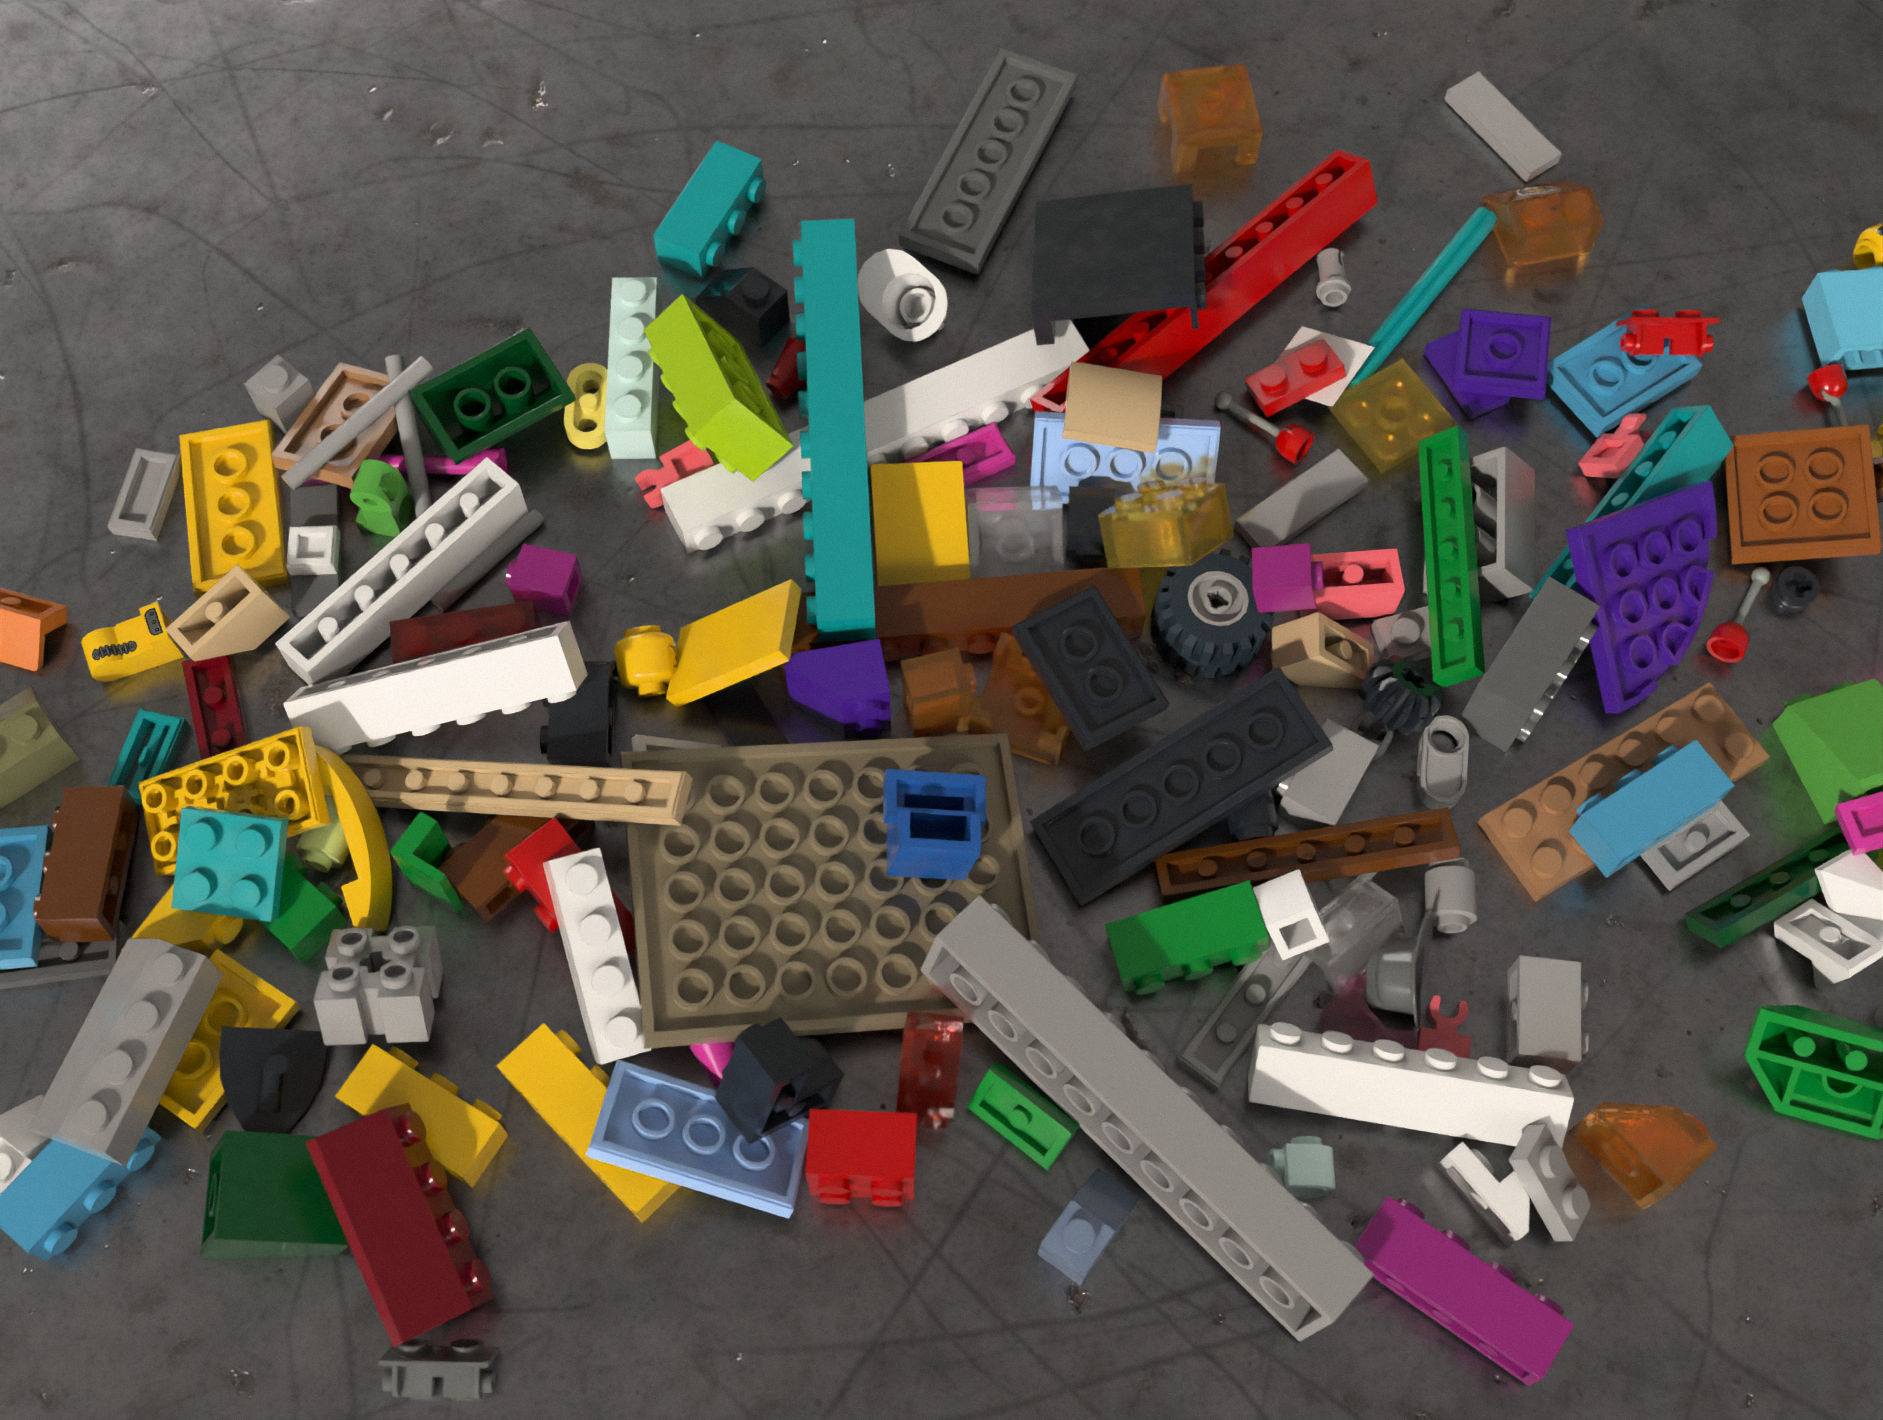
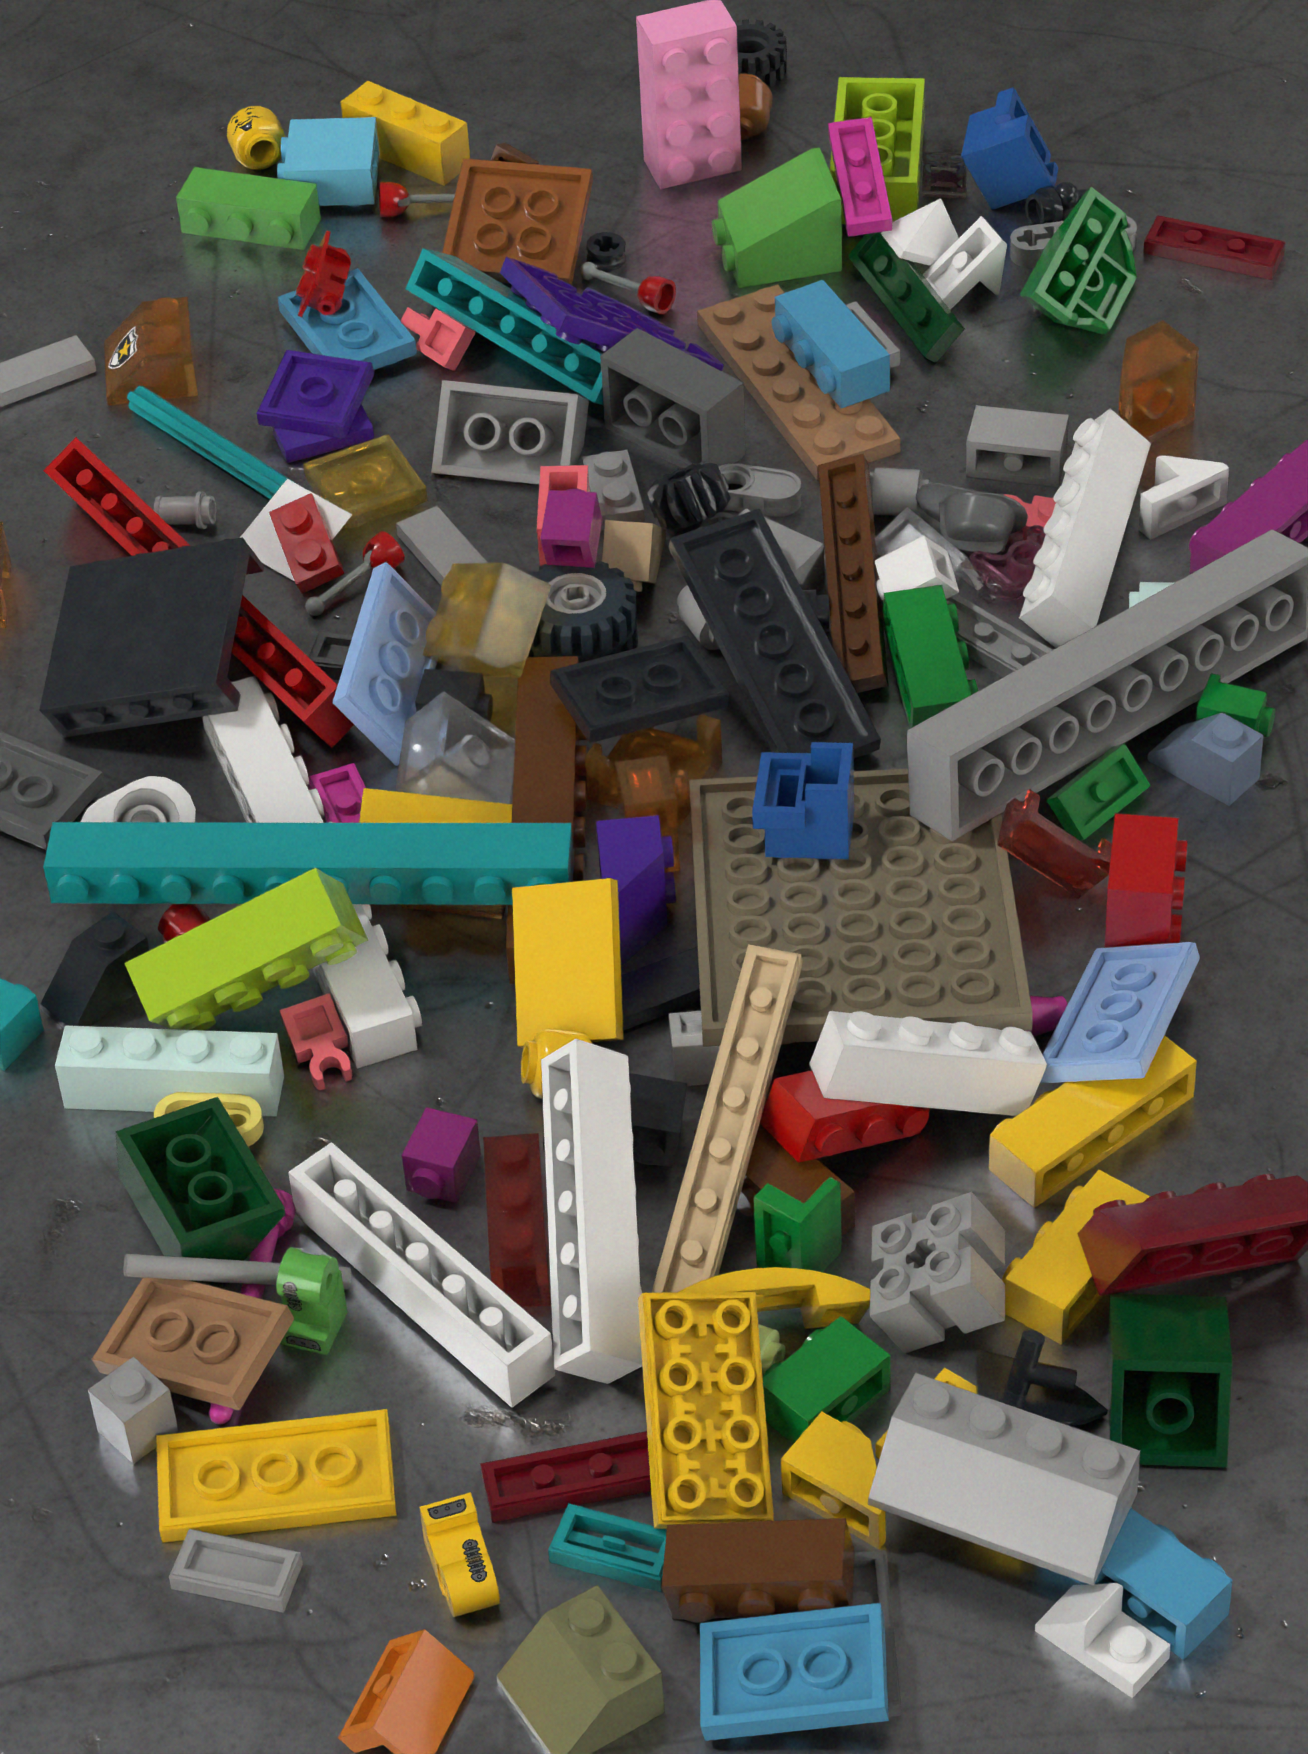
camera: 80 degrees left, 20 degrees down
tan slope [165,564,290,662] -> none
teal plate [172,806,289,922] -> none
light grey bar [281,356,433,490] -> none
white tile [286,525,340,576] -> none
dark grey tile [290,484,342,618] -> none
black brick [714,1017,844,1144] -> none
tan slope [1062,361,1162,453] -> none
green plate [1418,425,1485,688] -> none
light grey plate [1509,1124,1591,1241] -> none
none -> bright green brick [176,167,321,250]
none -> green brick [1196,673,1275,738]

